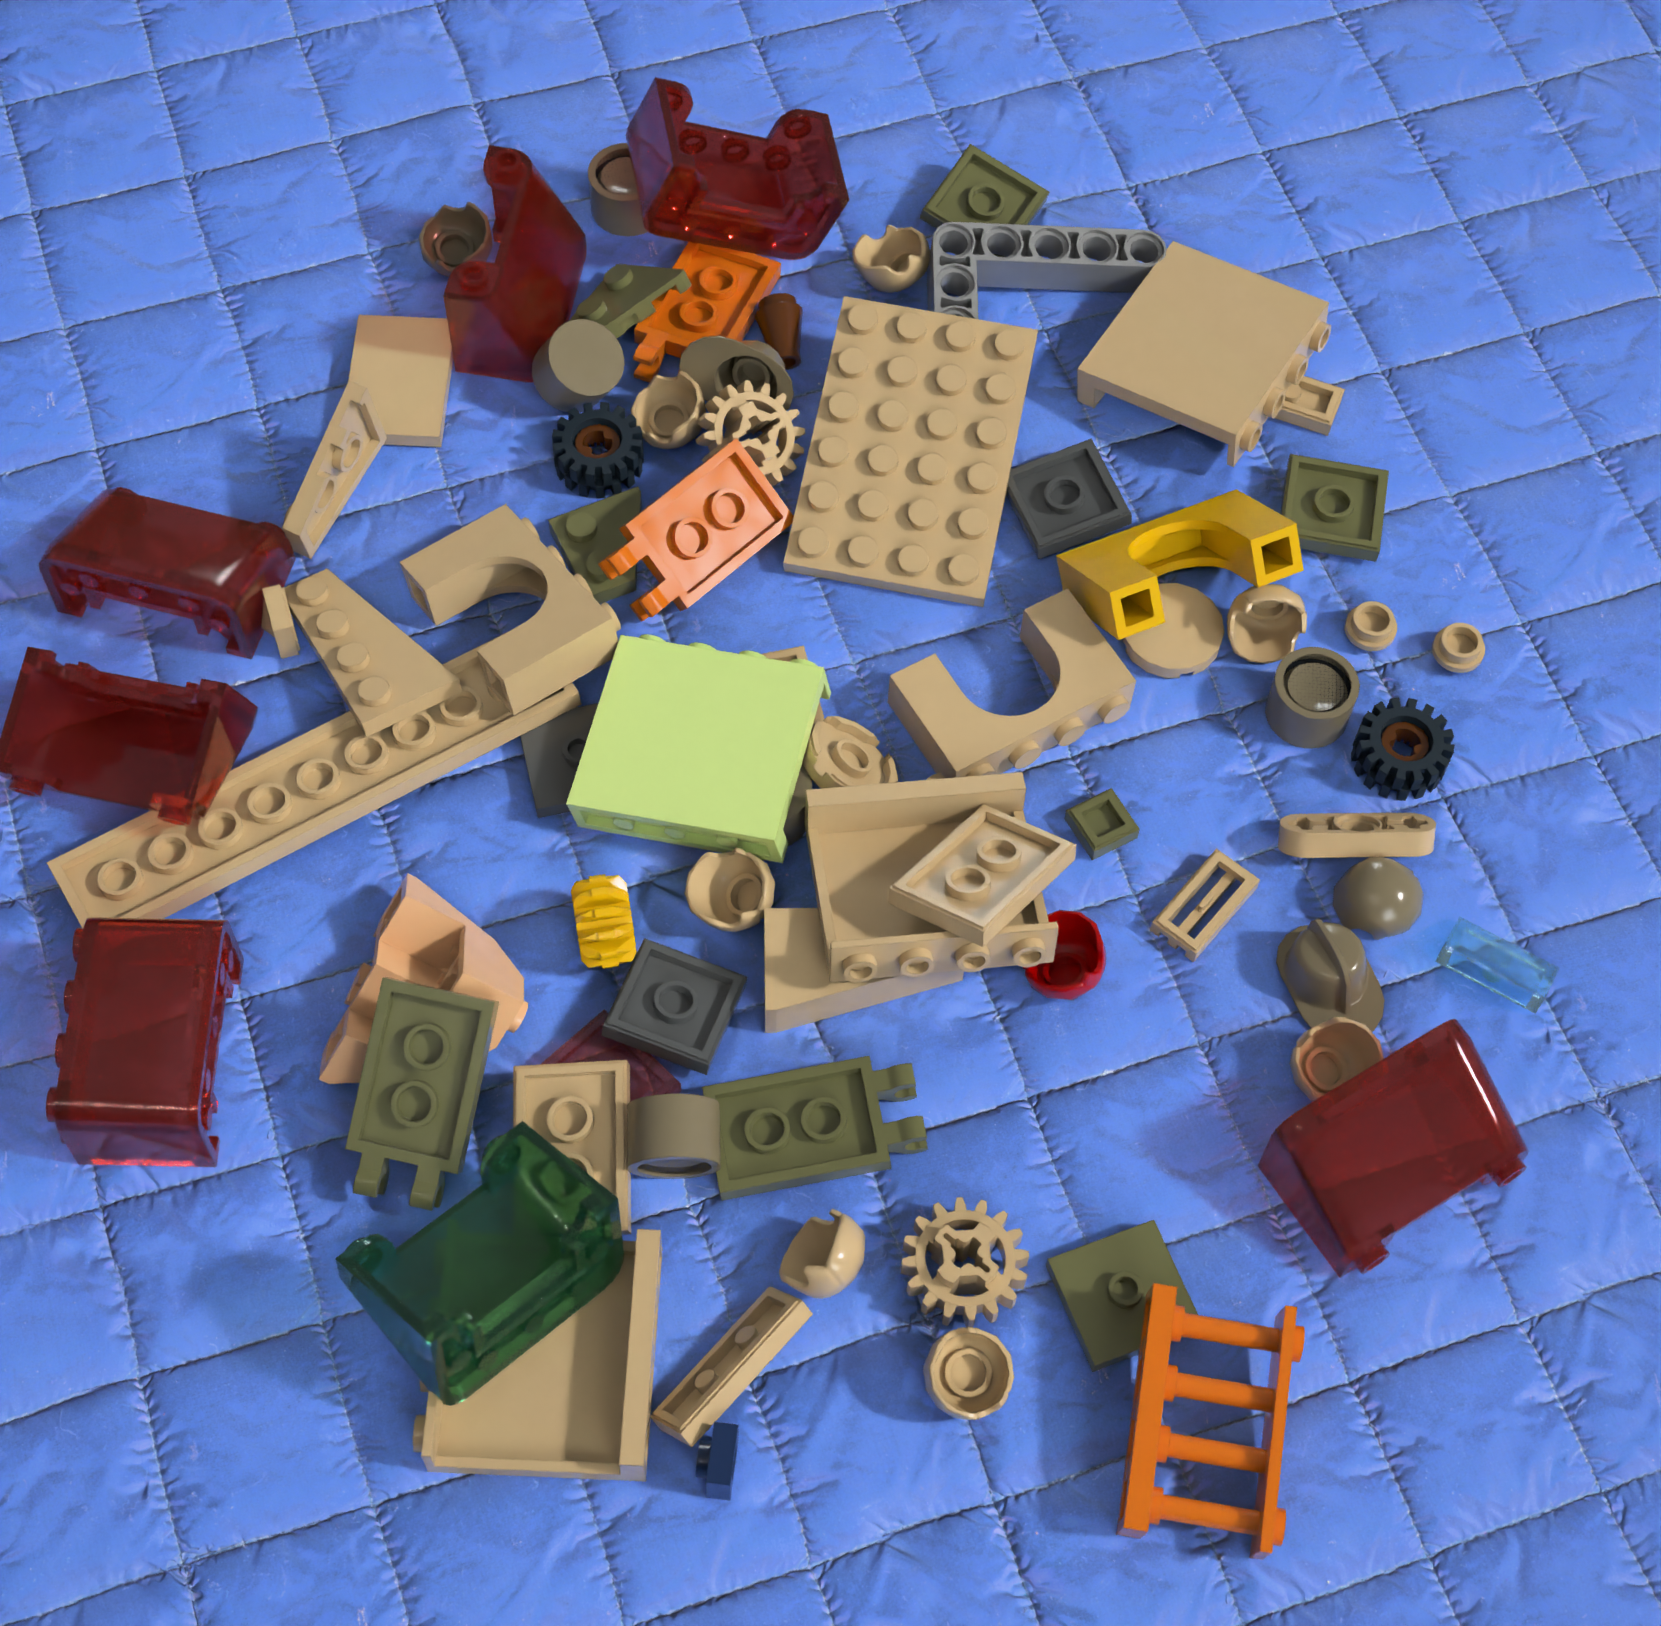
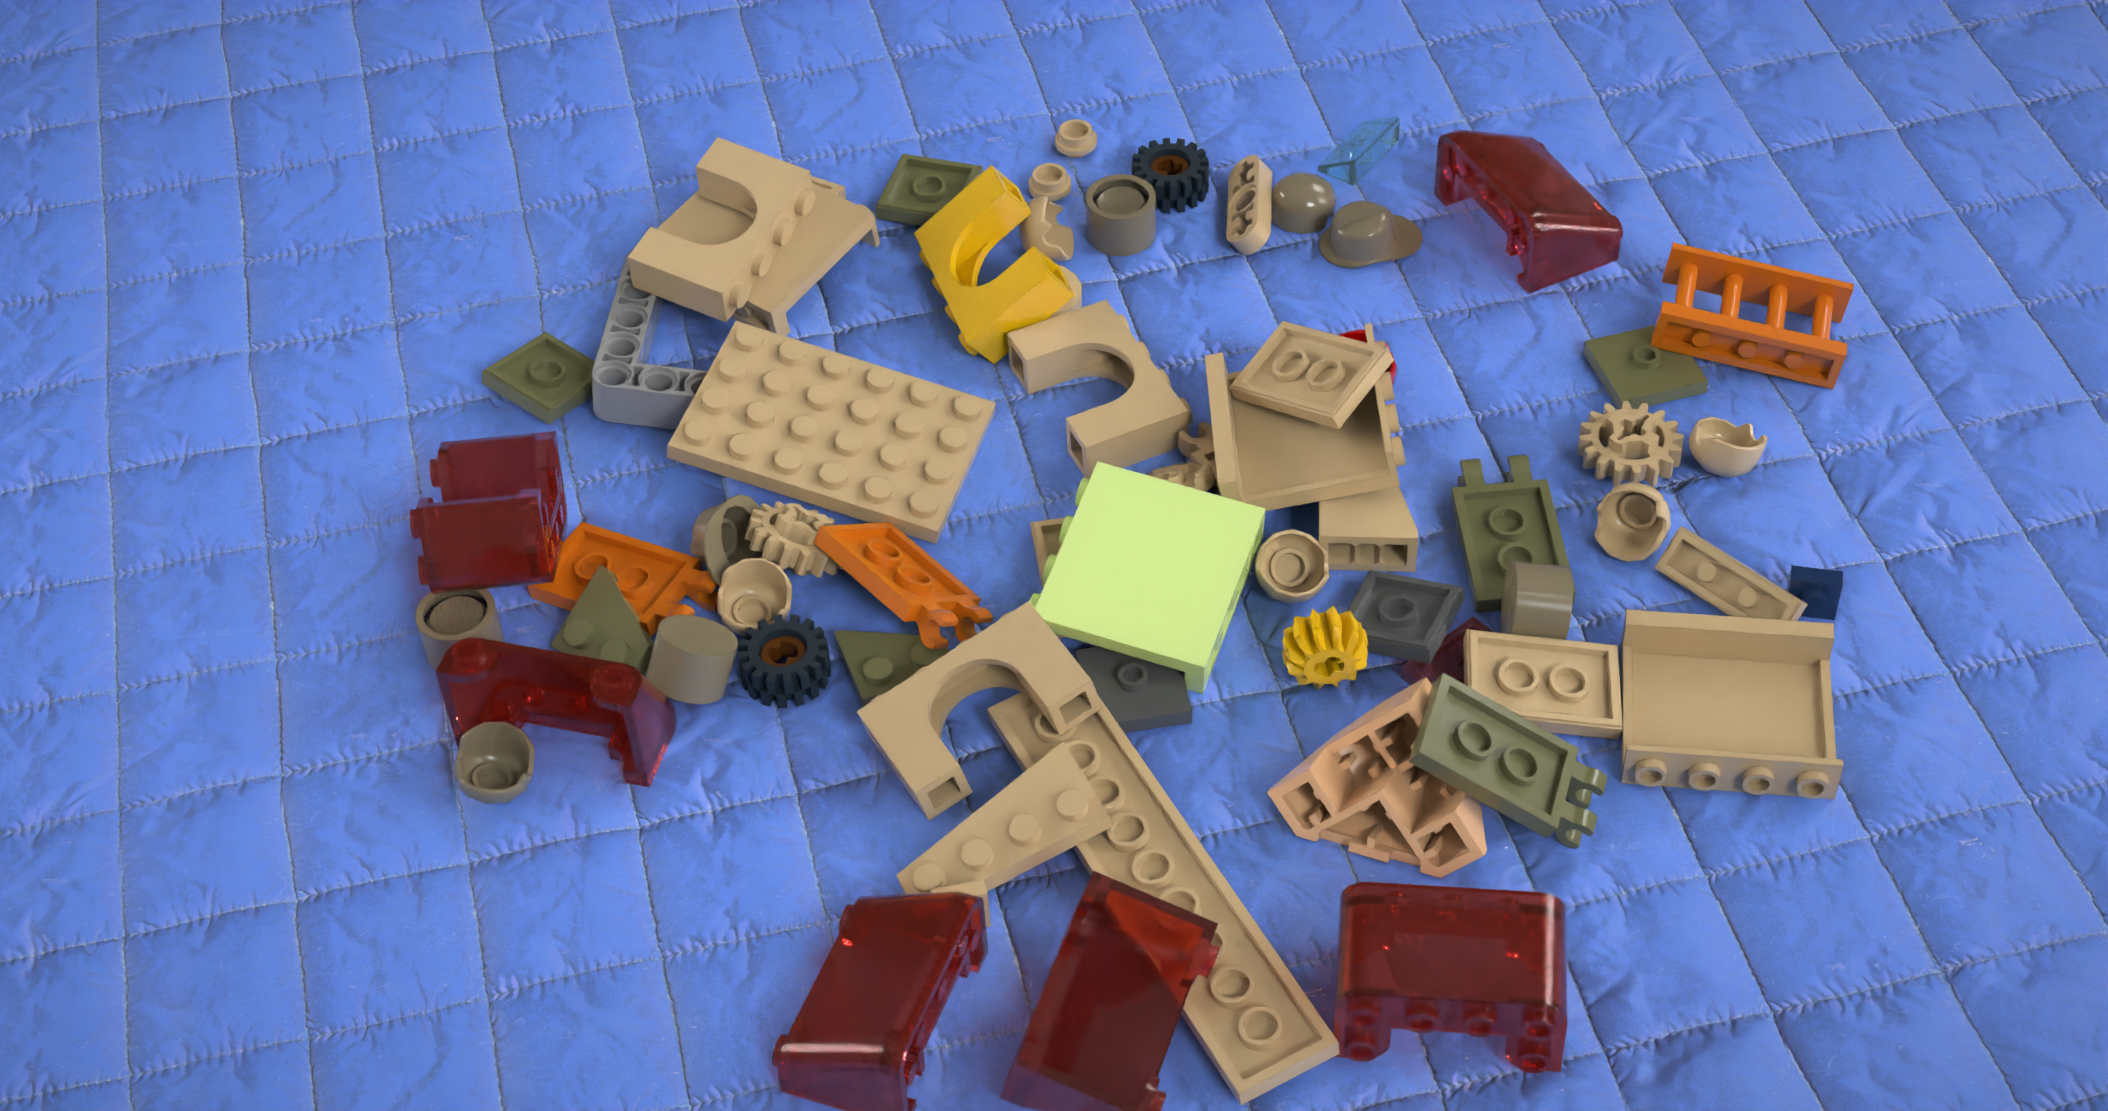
camera: 80 degrees left, 15 degrees down
tan wing [282,379,387,559] -> none
clear green windscreen [335,1121,624,1406] -> none
tan tile [348,315,457,447] -> none
reddish brown cone [755,293,803,370] -> none
tan hair [852,225,930,293] -> none
dark grey plate [1006,439,1132,560] -> none
olive tile [1064,788,1140,860] -> none
tan tile [1150,849,1260,962] -> none
tan hair [1290,1017,1385,1107] -> none
none -> tan arch [627,137,815,323]

